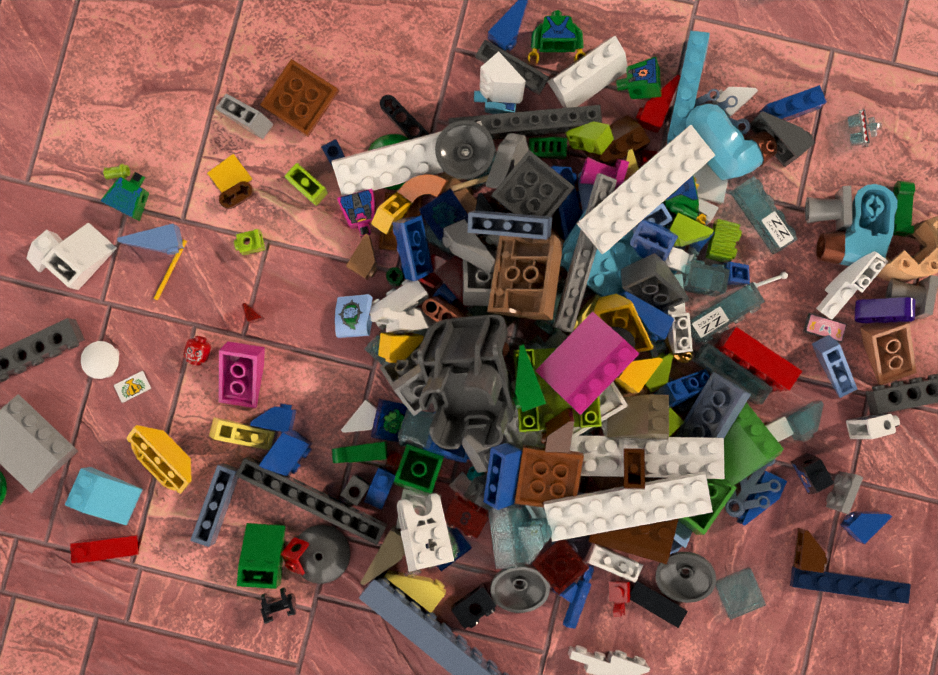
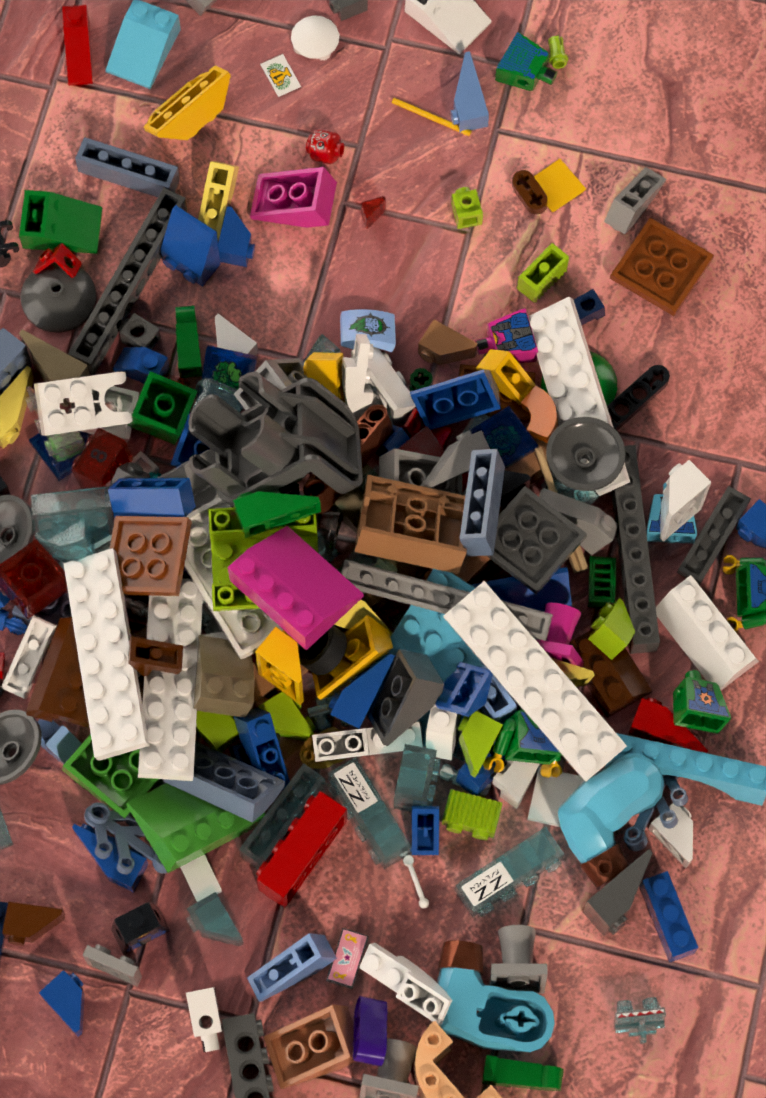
camera: 90 degrees right, 15 degrees down
reddish brown slope [540,408,574,453] -> none

